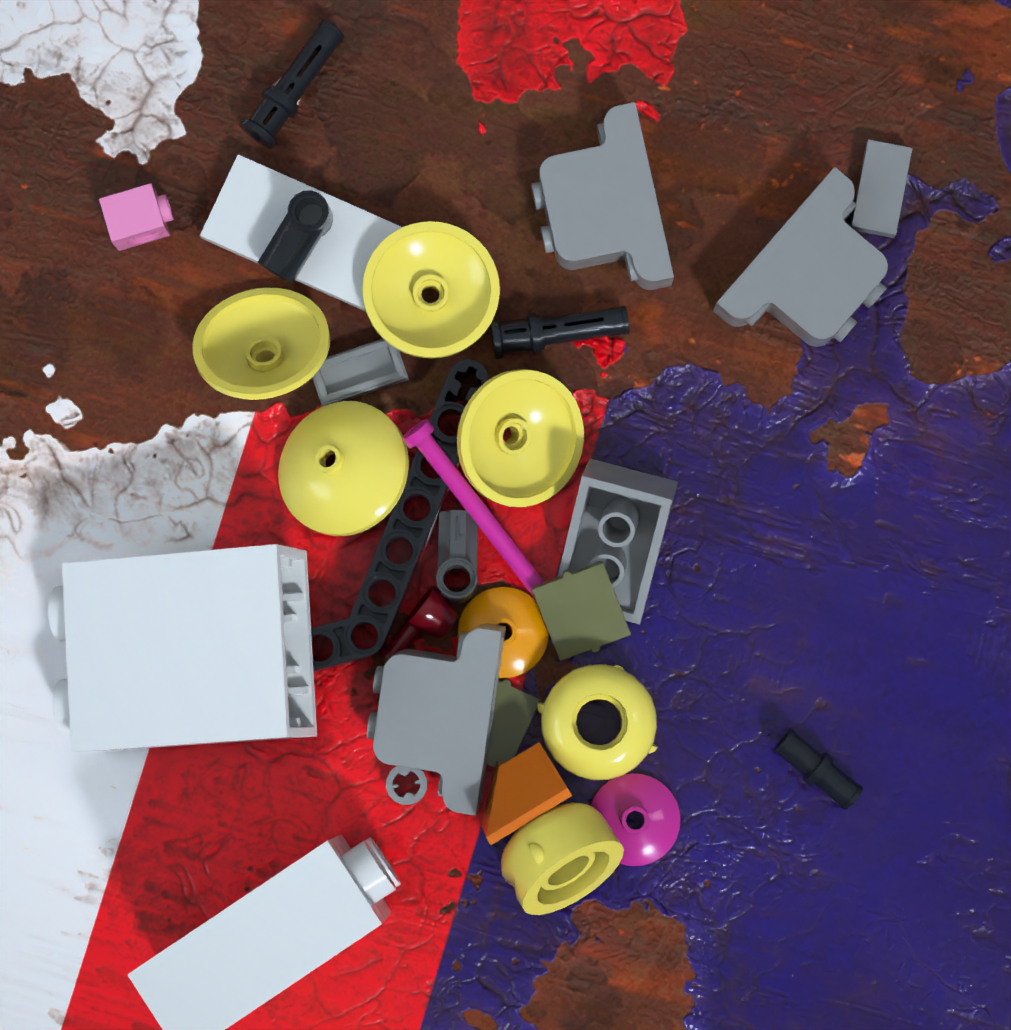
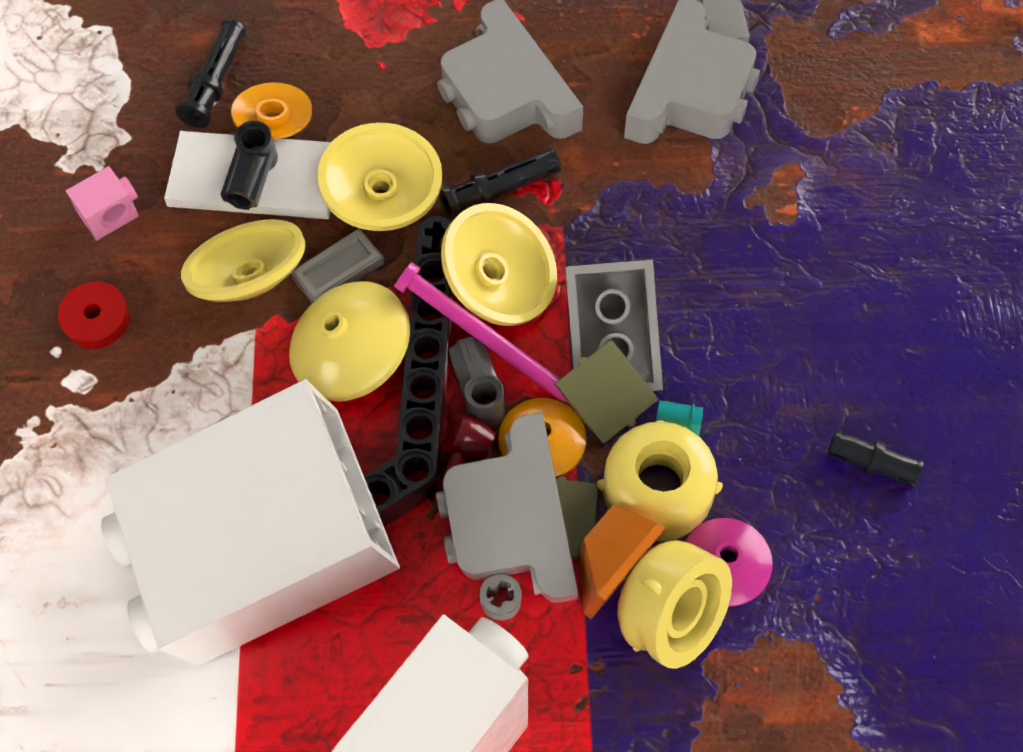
camera: 20 degrees left, 20 degrees down
none -> red piece [58,282,130,349]
none -> light orange dish [231,83,312,140]
none -> teal piece [656,400,703,436]

